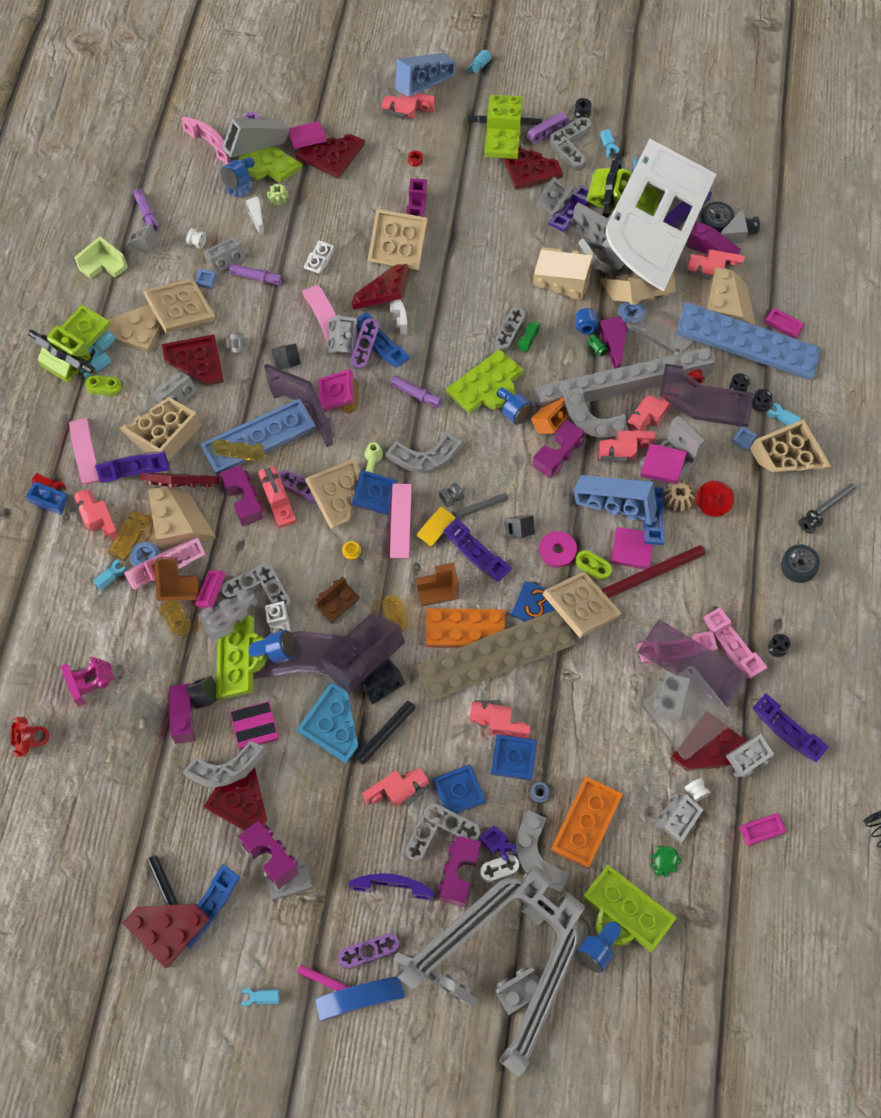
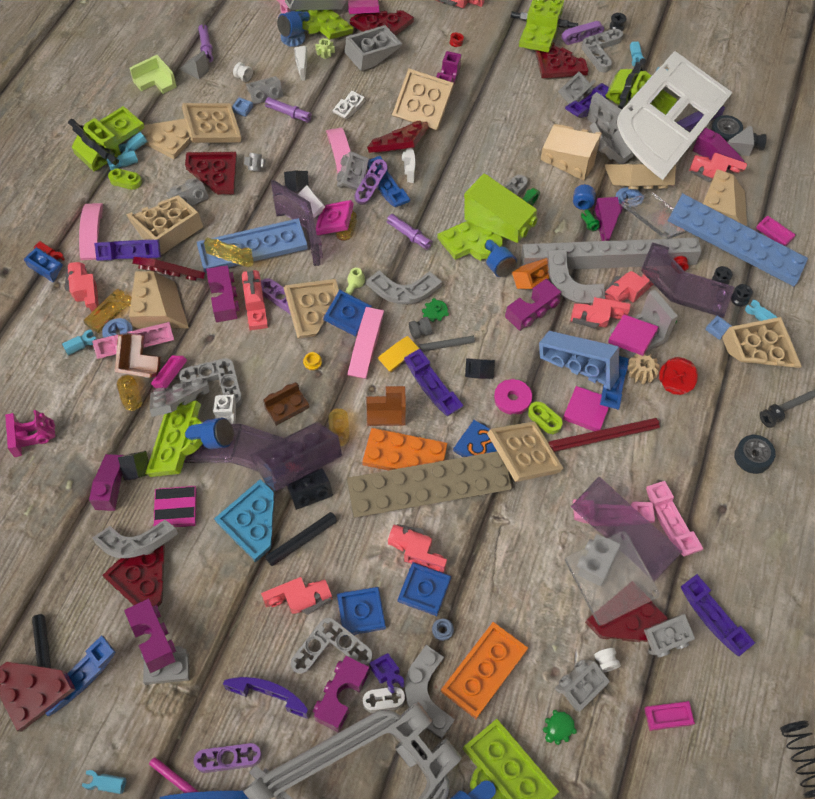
camera: 10 degrees right, 5 degrees down
black wheel [768,634,791,658] -> none
none -> white slope [295,185,325,219]
none -> light grey slope [345,25,402,71]
none -> green piece [422,298,449,322]
none -> lime slope [464,173,538,243]

